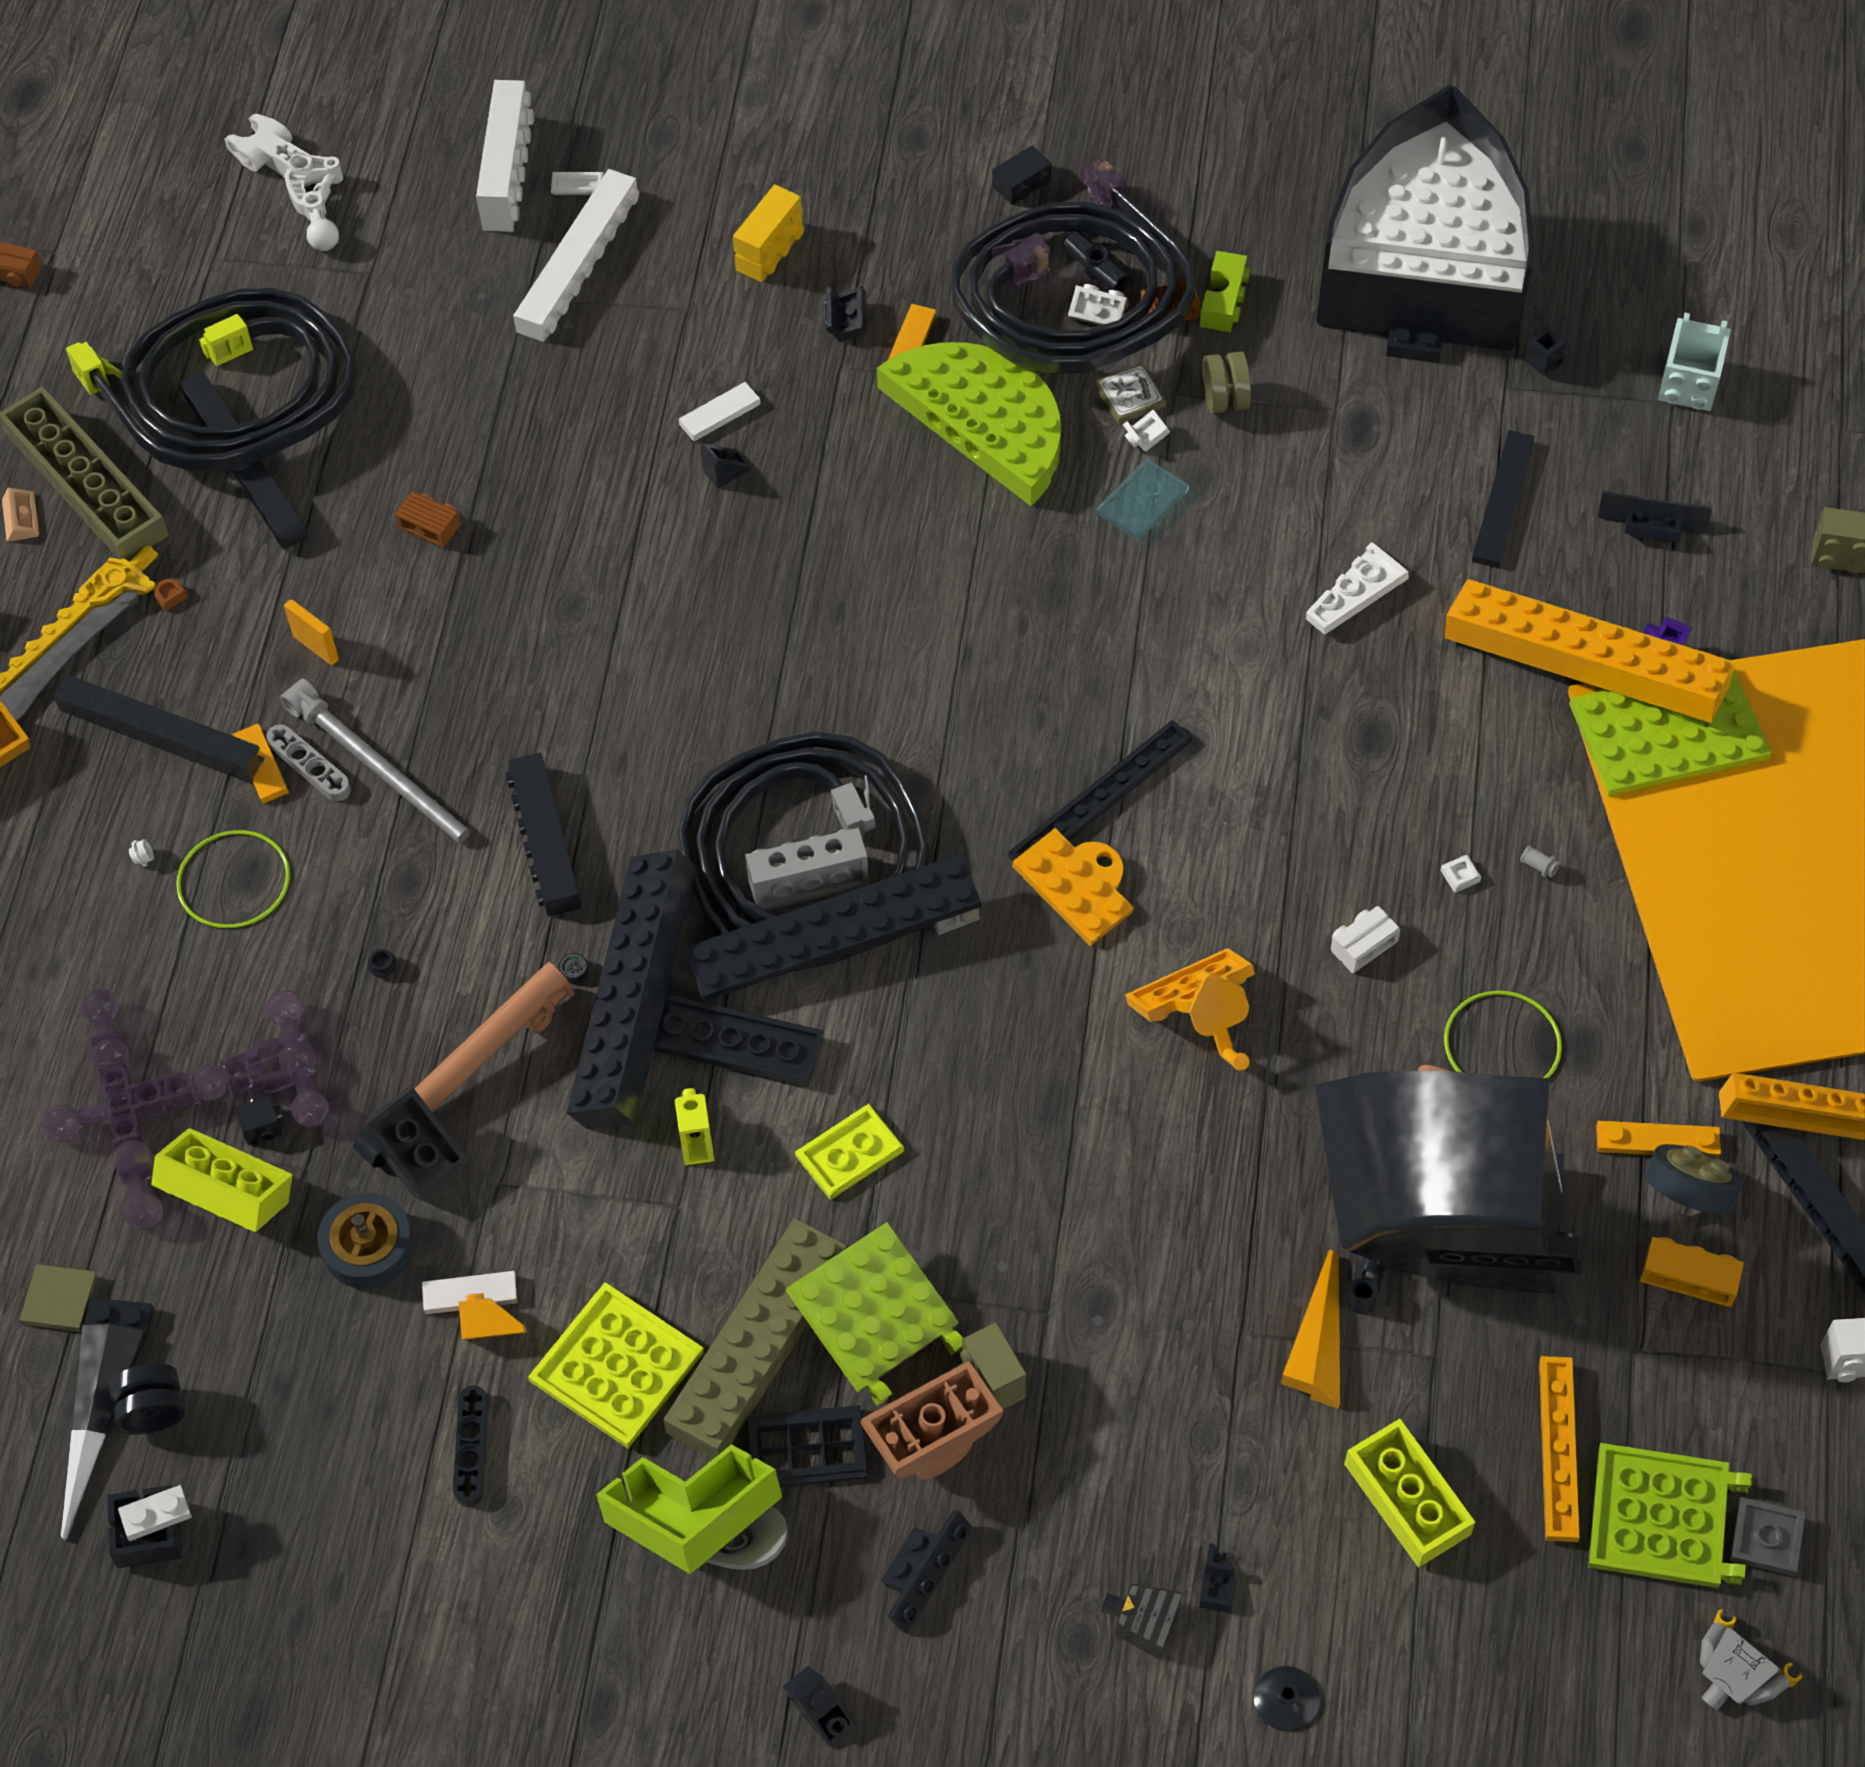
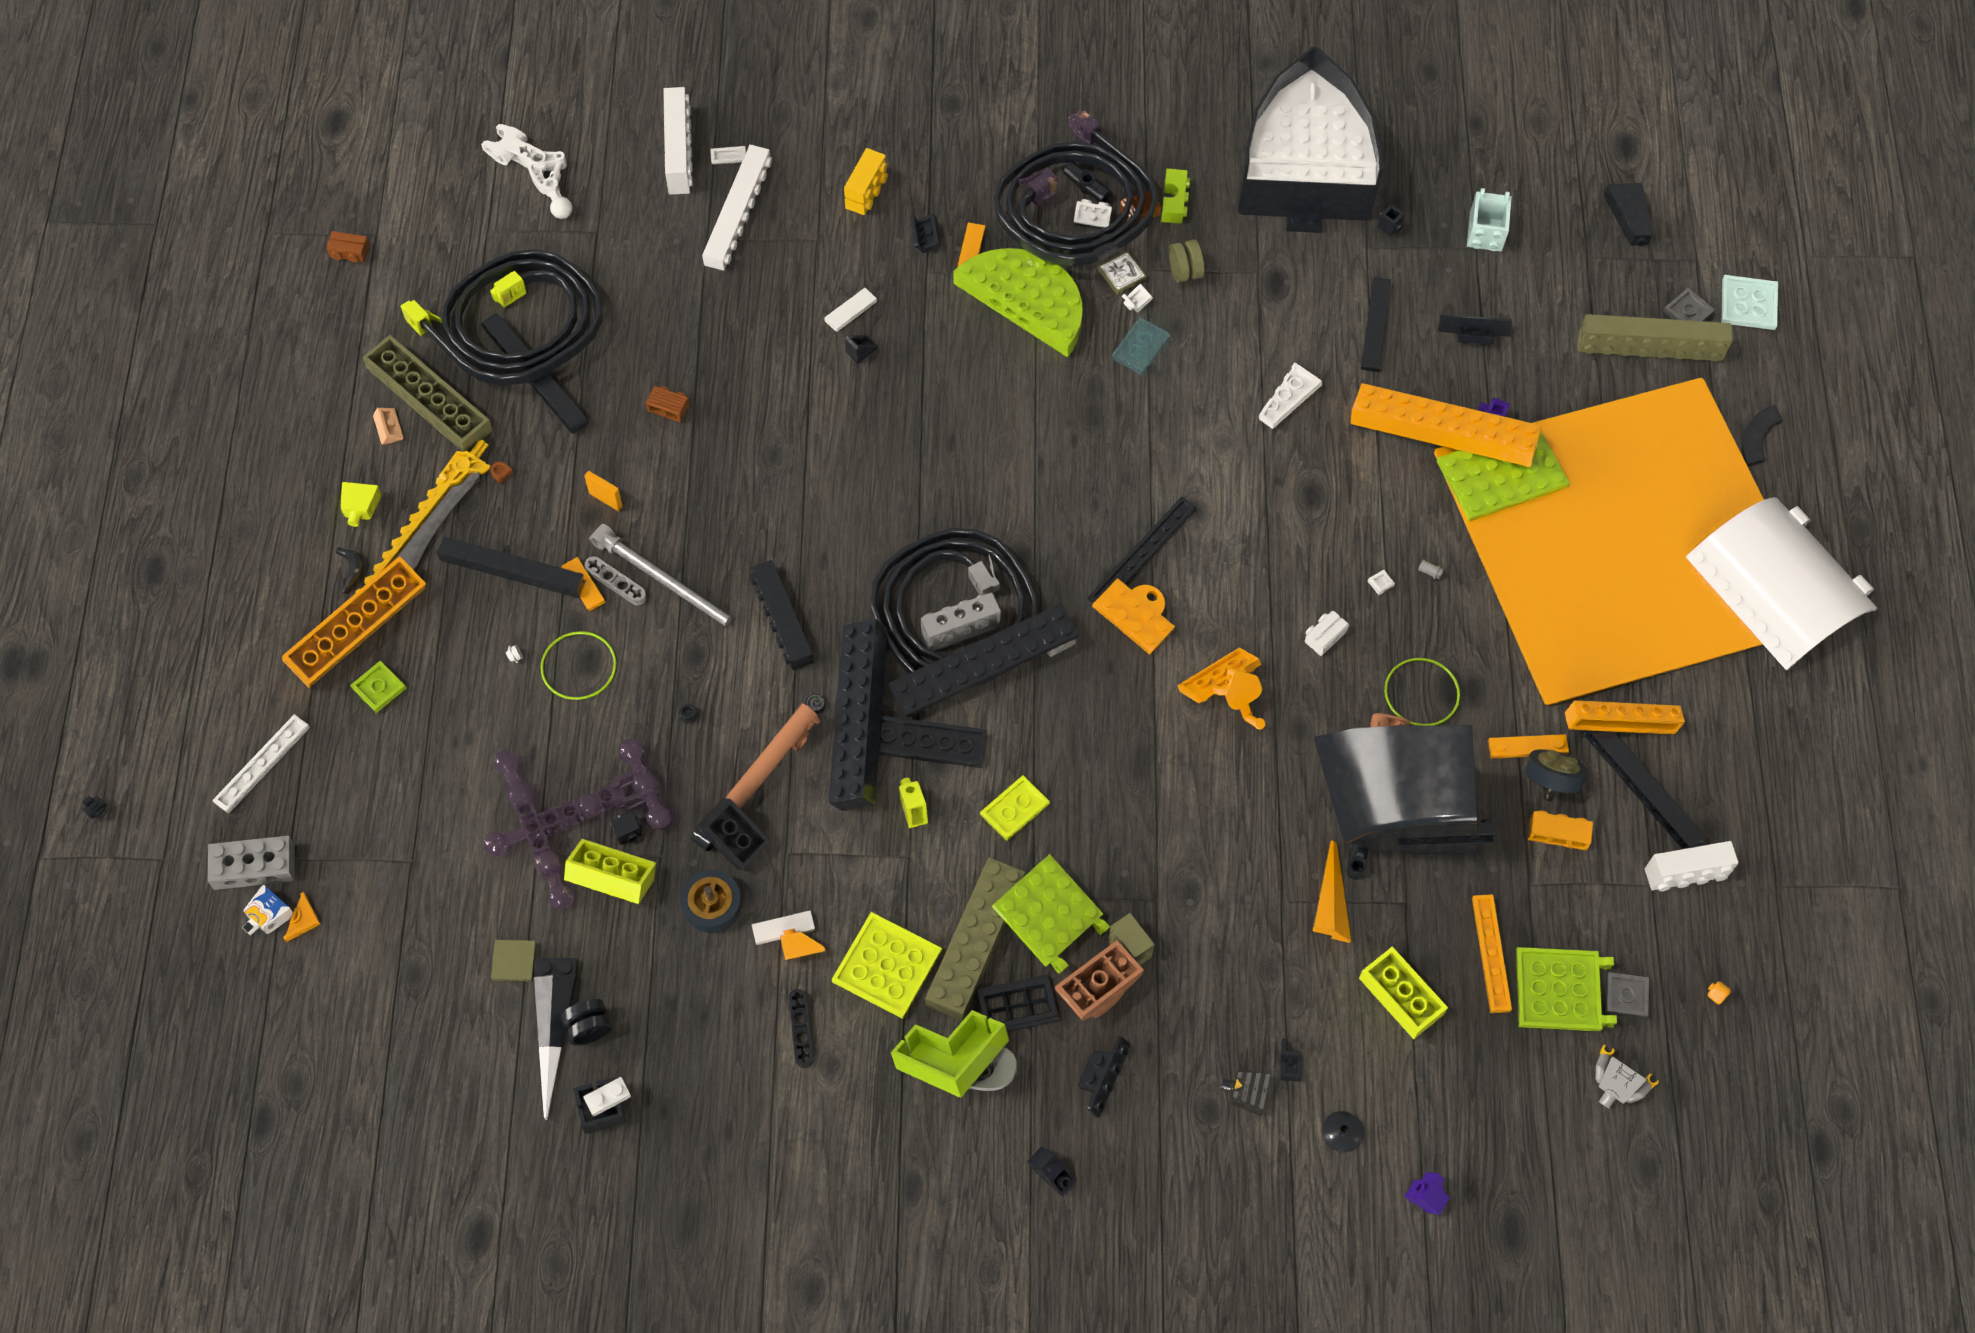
camera: 10 degrees left, 5 degrees up
black brick [992,145,1052,205] -> none

